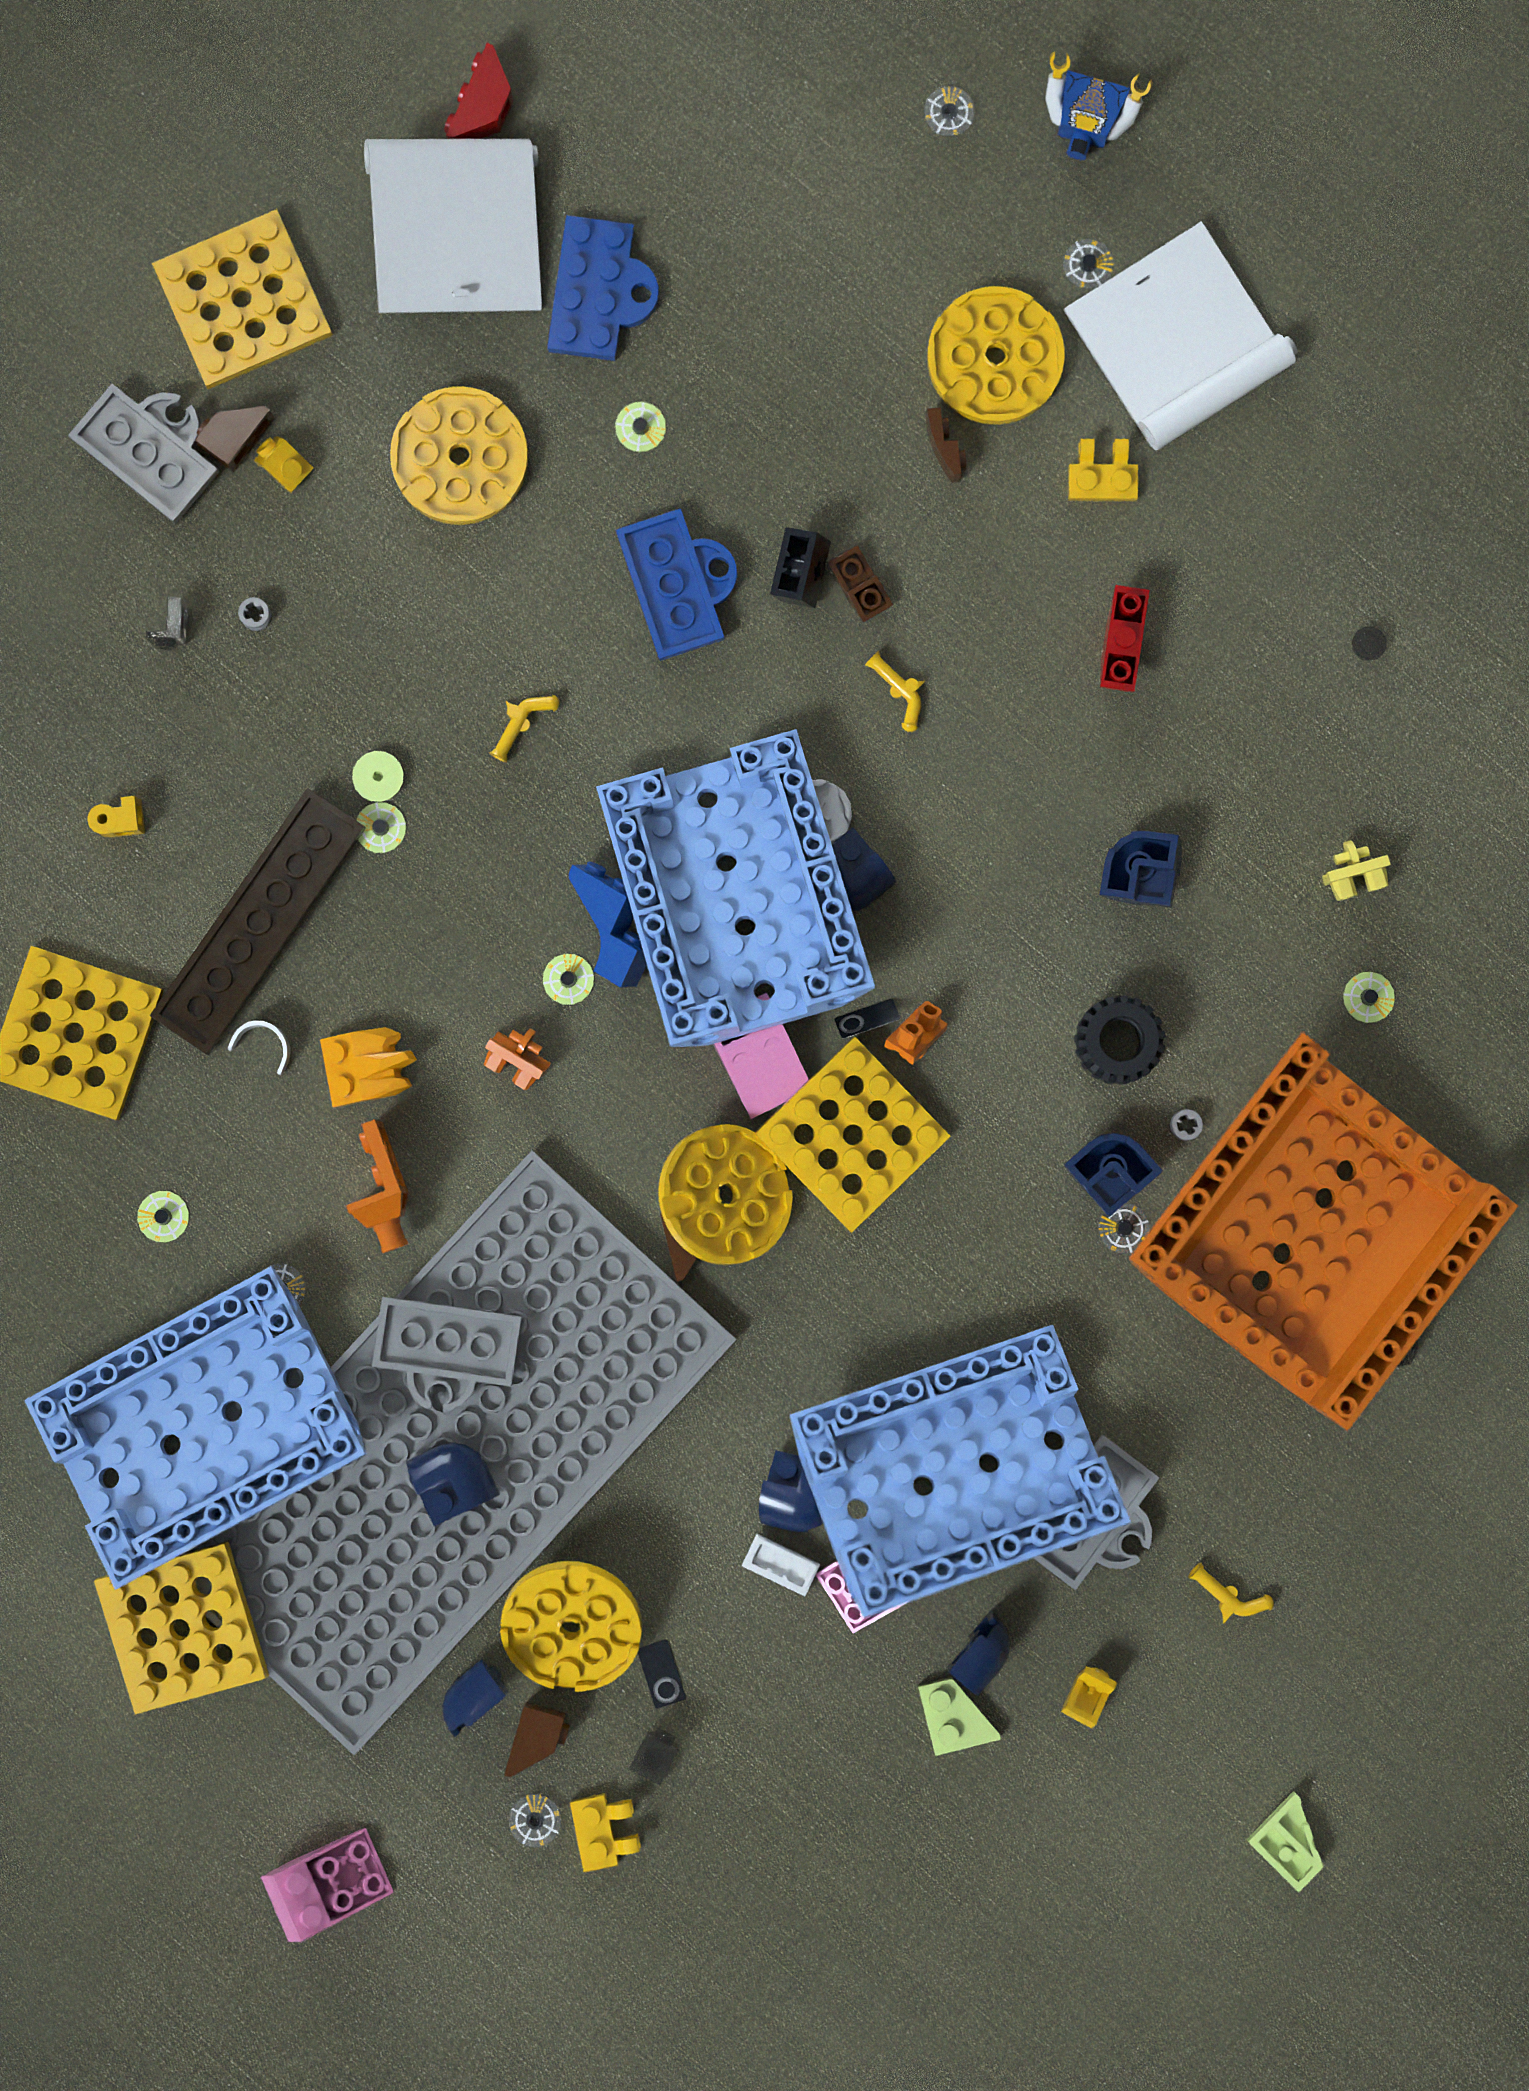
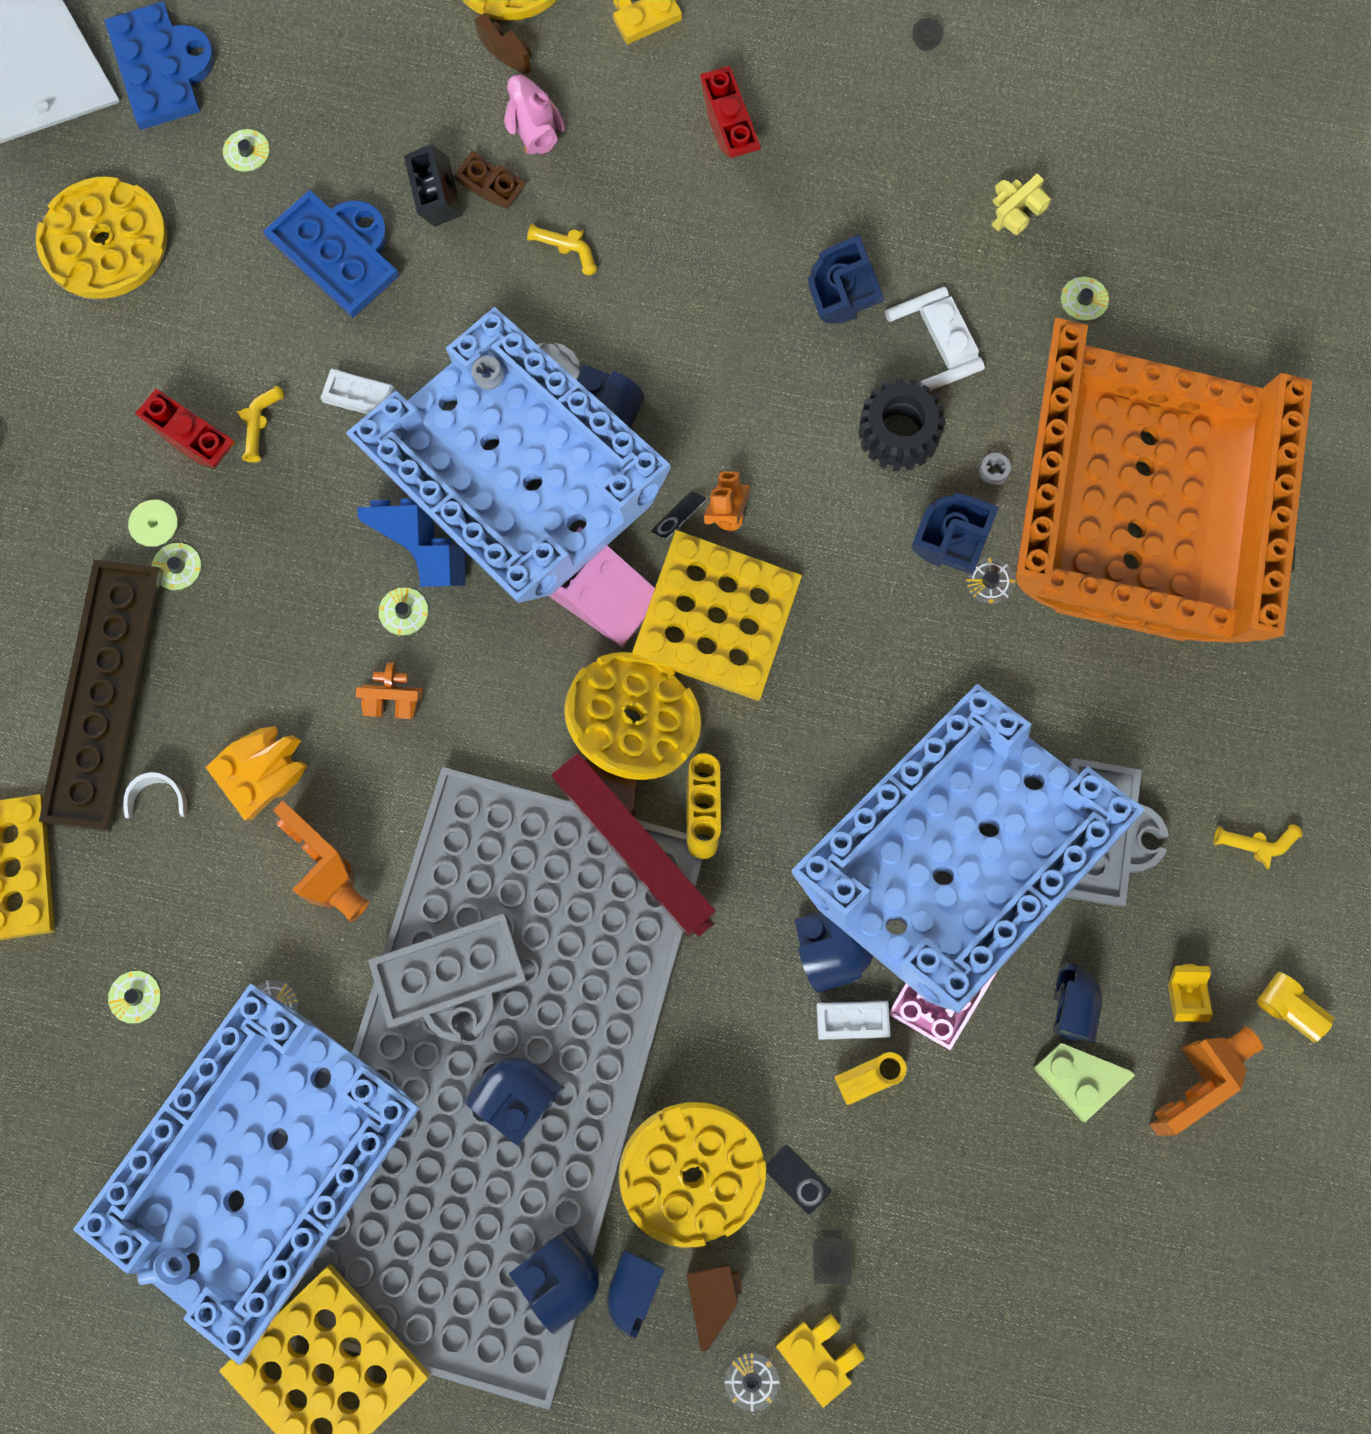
camera: 25 degrees left, 10 degrees down
none -> red slope [135,388,235,469]
none -> light blue plate [137,1249,191,1288]
none -> white plate [321,369,395,414]
none -> light grey bush [471,356,504,390]
none -> bright pink animal [504,75,565,155]
none -> dark blue brick [509,1226,599,1334]
none -> dark red brick [551,752,716,939]
none -> yellow beam [686,753,721,859]
none -> yellow piece [834,1052,907,1106]
none -> white plate [885,287,985,392]
none -> orange plate [1149,1026,1264,1136]
none -> yellow piece [1256,972,1335,1043]

